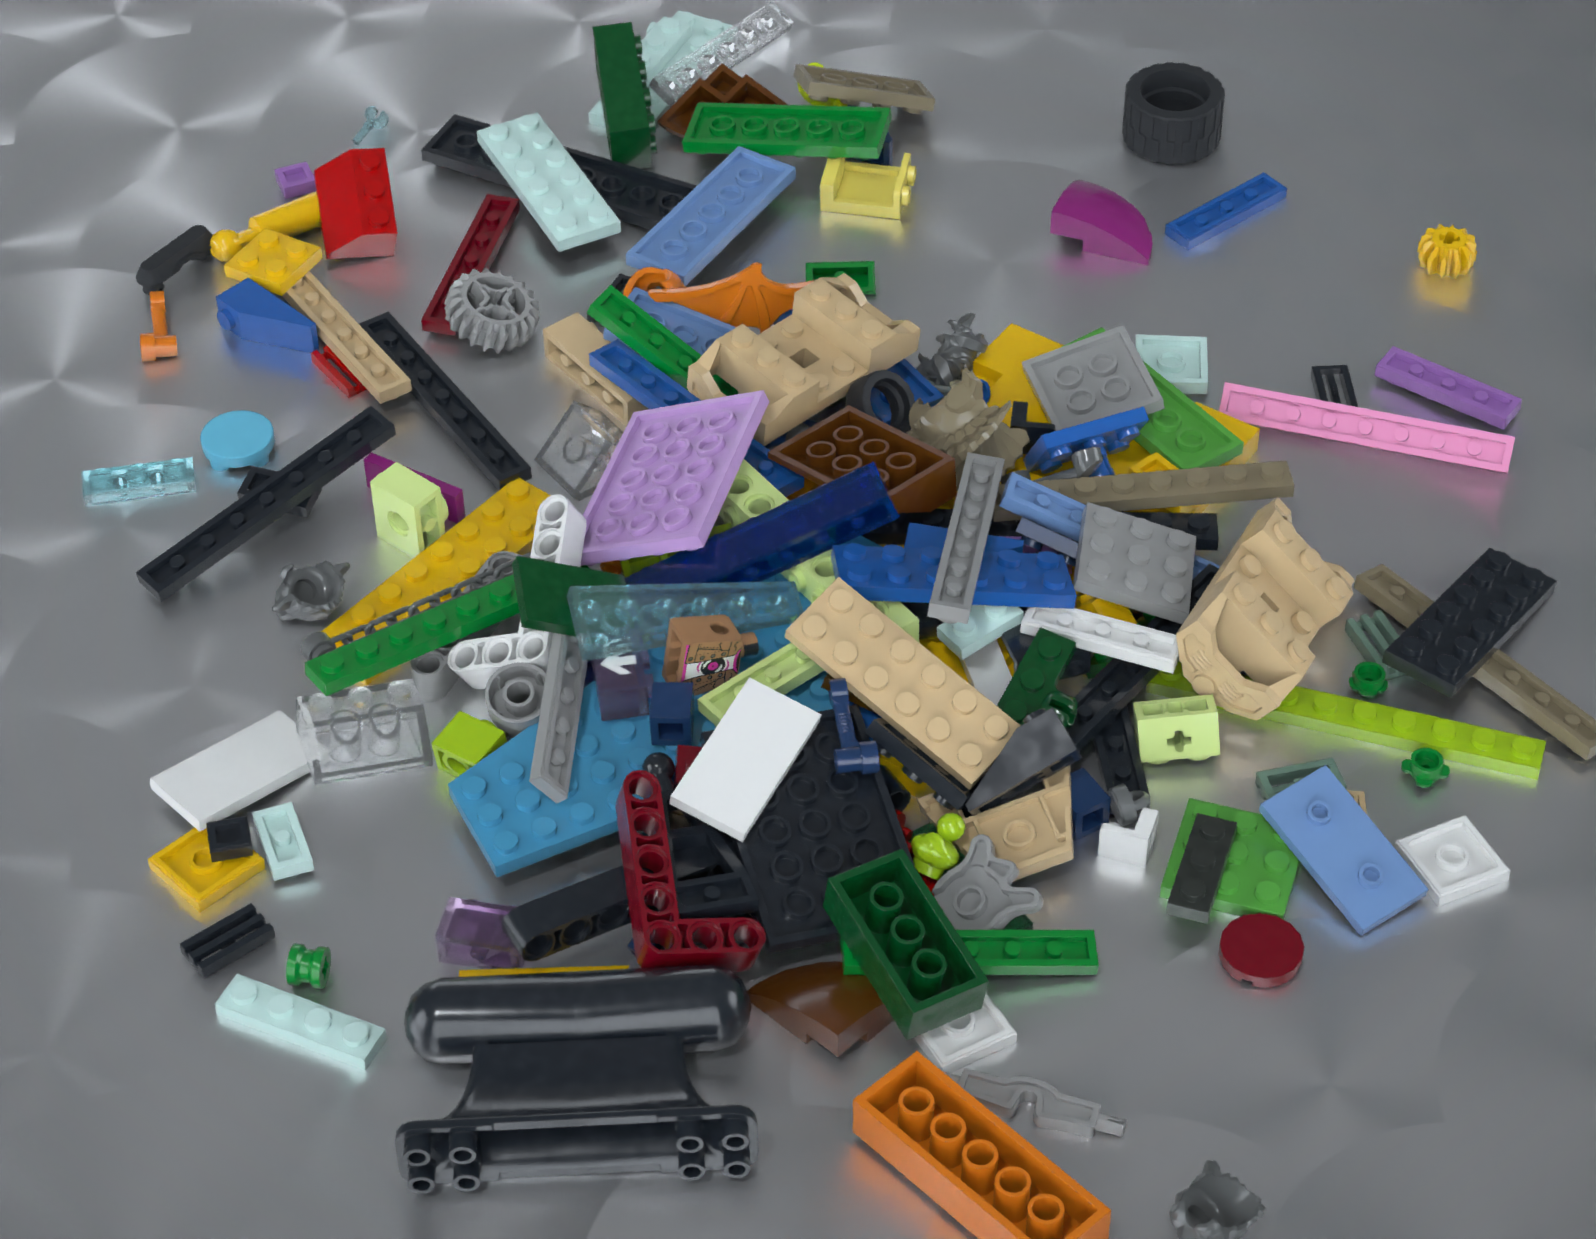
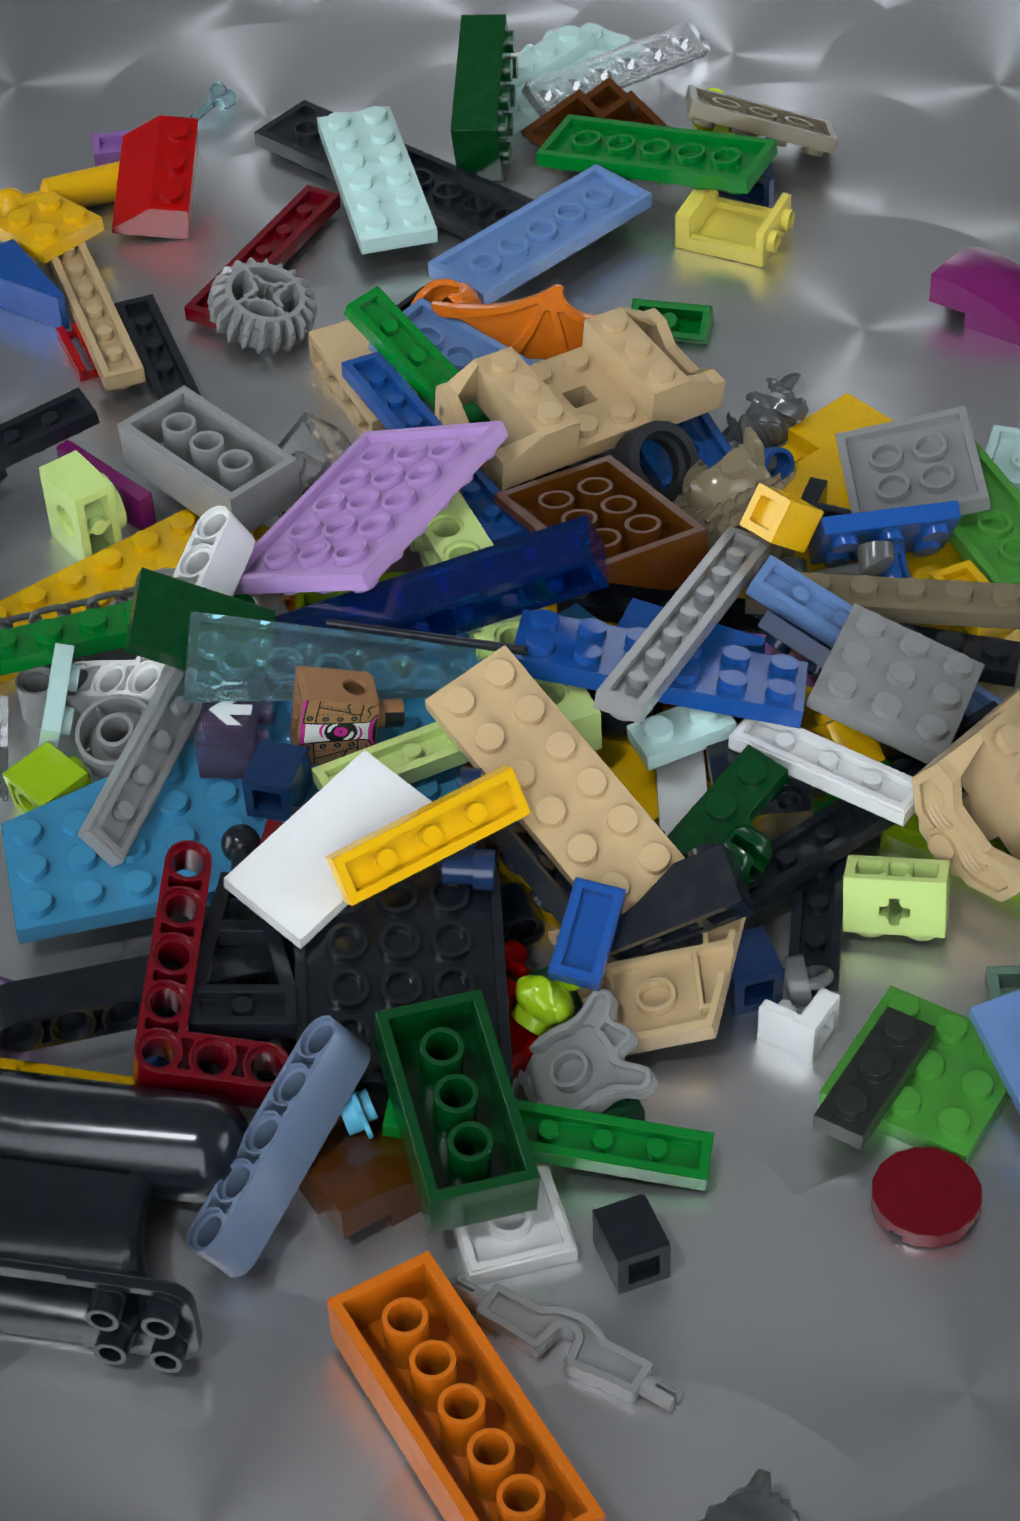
camera: 15 degrees right, 0 degrees up
none -> light aqua plate [38,643,81,748]
none -> light grey brick [118,385,301,532]
none -> sand blue beam [187,1015,371,1278]
none -> yellow plate [325,765,531,906]
none -> black piece [326,619,529,656]
none -> medium azure plate [341,1088,378,1139]
none -> blue tile [548,877,626,991]
none -> black panel [592,1194,671,1295]
none -> yellow brick [739,483,824,553]

